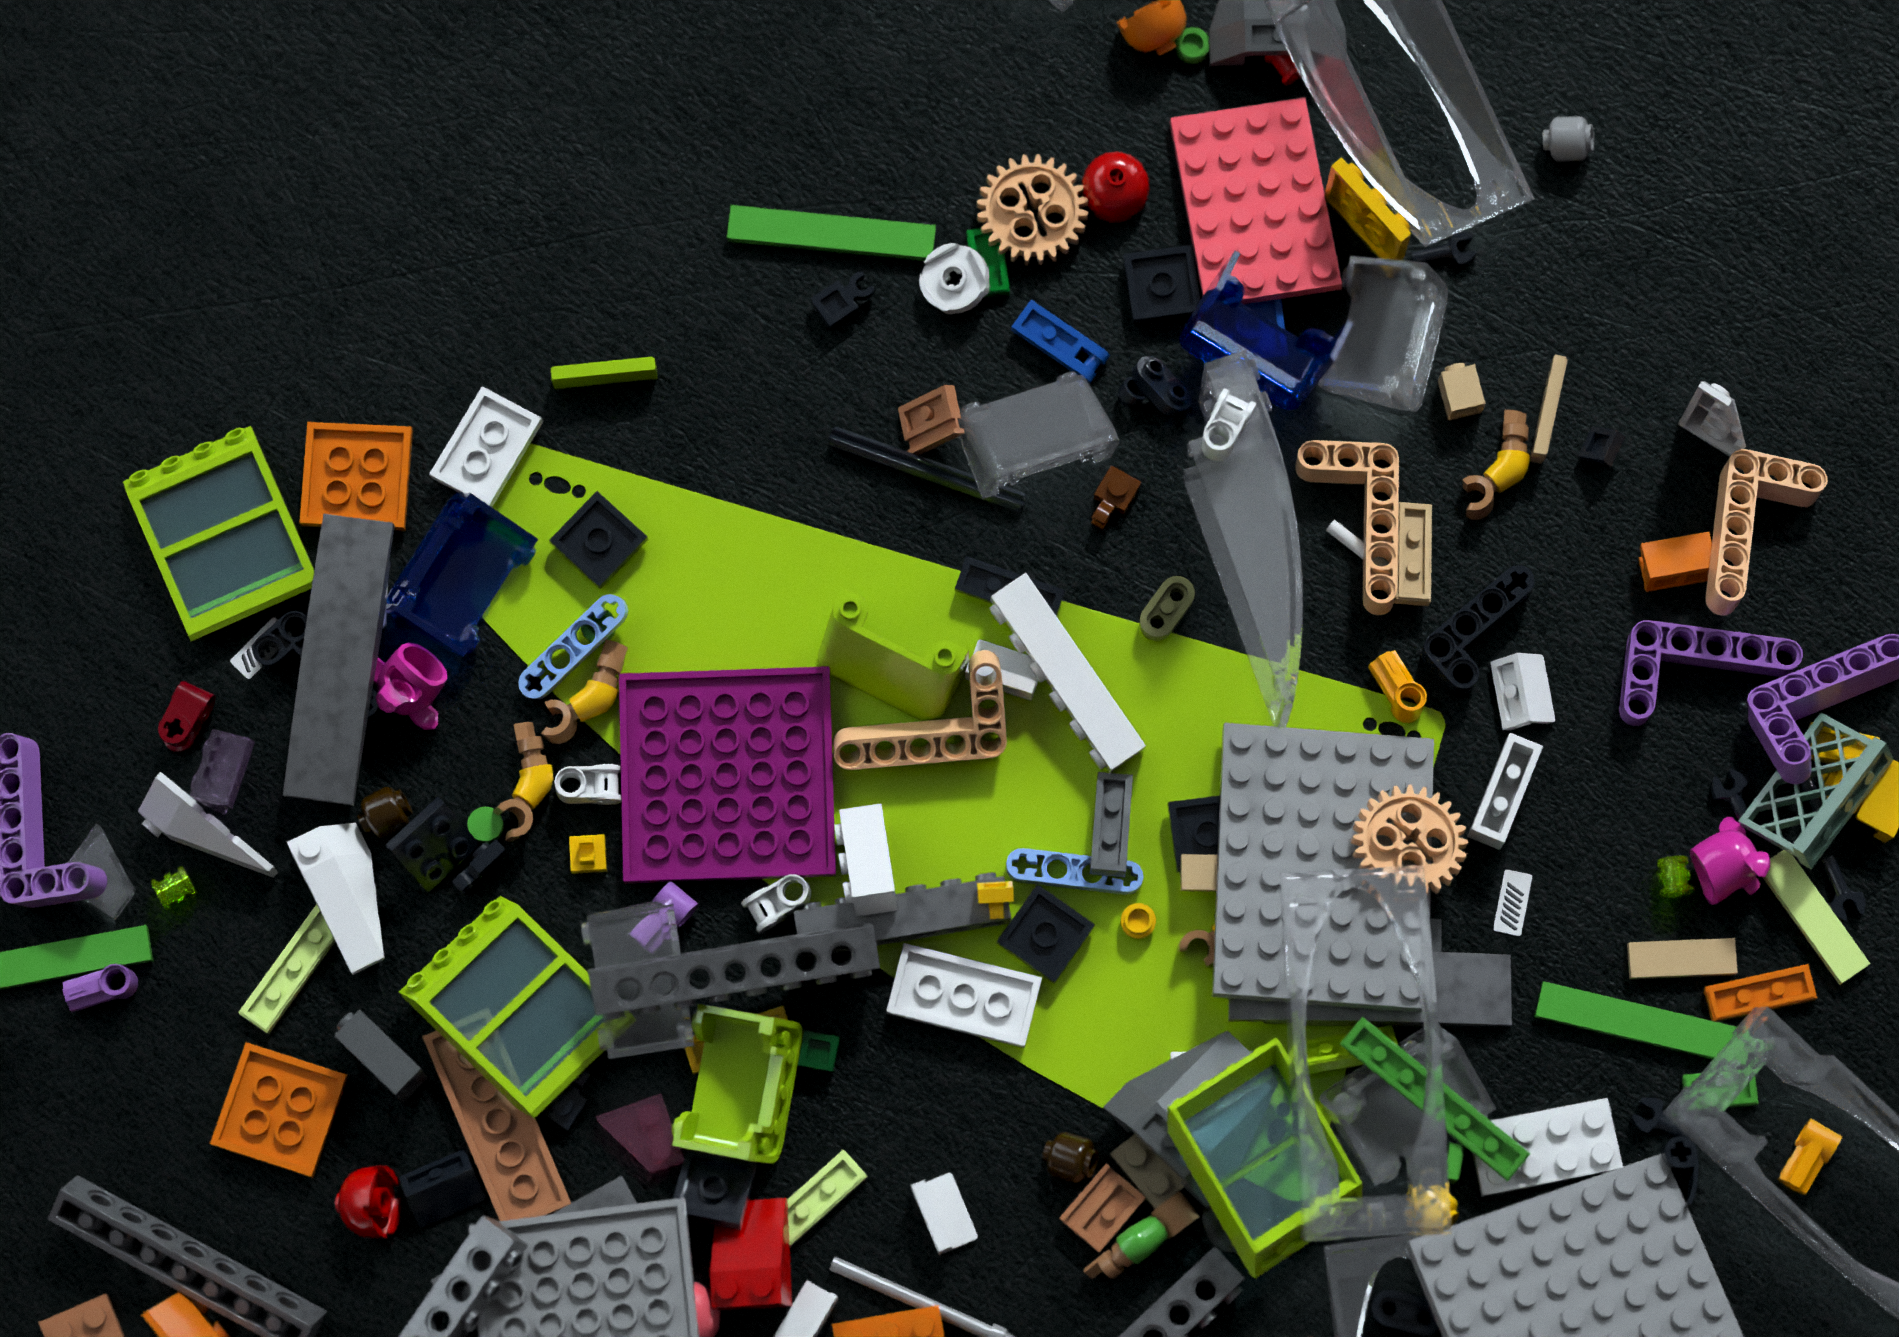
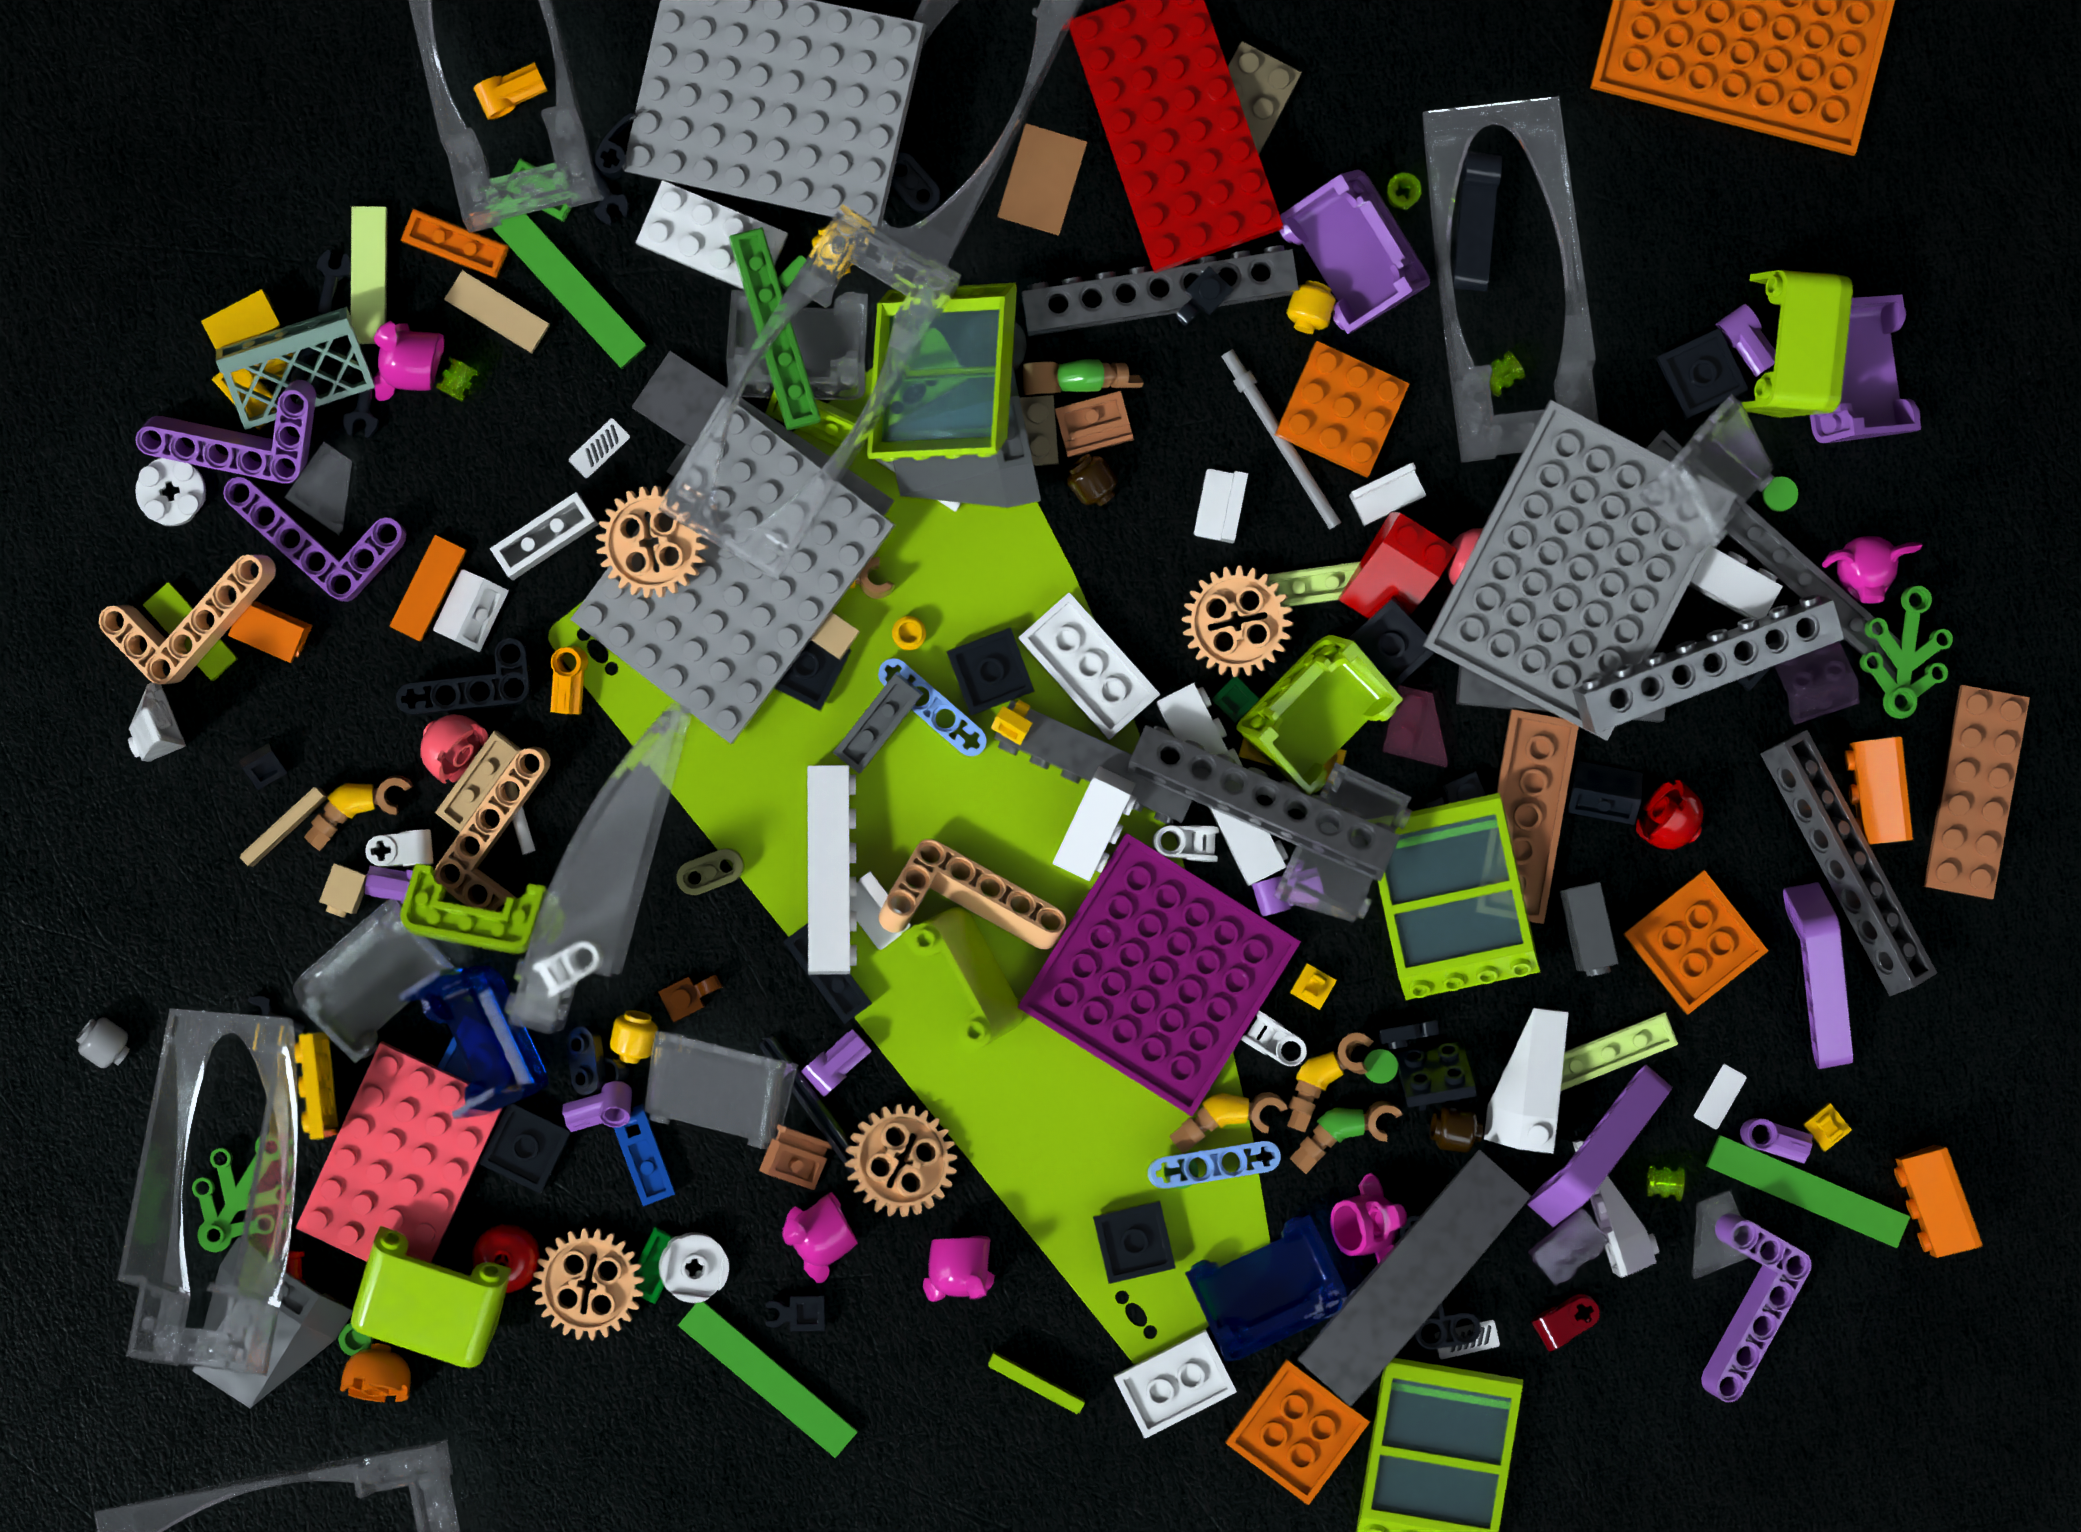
camera: 145 degrees left, 10 degrees up
none -> white plate [136,458,206,526]
none -> lime tile [143,582,238,681]
none -> bright green plant [192,1132,291,1252]
none -> clear wing [284,442,352,535]
none -> lime windscreen [351,1226,511,1368]
none -> white piece [365,830,434,868]
none -> medium lavender piece [365,866,413,904]
none -> orange tile [390,535,467,642]
none -> lime windscreen [400,863,566,953]
none -> coral cylinder [420,714,488,783]
none -> medium lavender piece [562,1081,632,1132]
none -> yellow head [610,1010,658,1064]
none -> dark pink piece [783,1192,858,1283]
none -> medium lavender piece [801,1029,872,1097]
none -> light nougat gear [845,1104,957,1217]
none -> dark pink piece [923,1236,995,1302]
none -> white brick [1156,683,1288,886]
none -> light nougat gear [1182,566,1294,677]
none -> medium nougat piece [1290,1100,1403,1174]
none -> medium lavender beam [1527,1065,1673,1227]
none -> white sticker [1694,1064,1746,1129]
none -> medium lavender beam [1783,882,1853,1069]
none -> yellow tile [1802,1103,1852,1151]

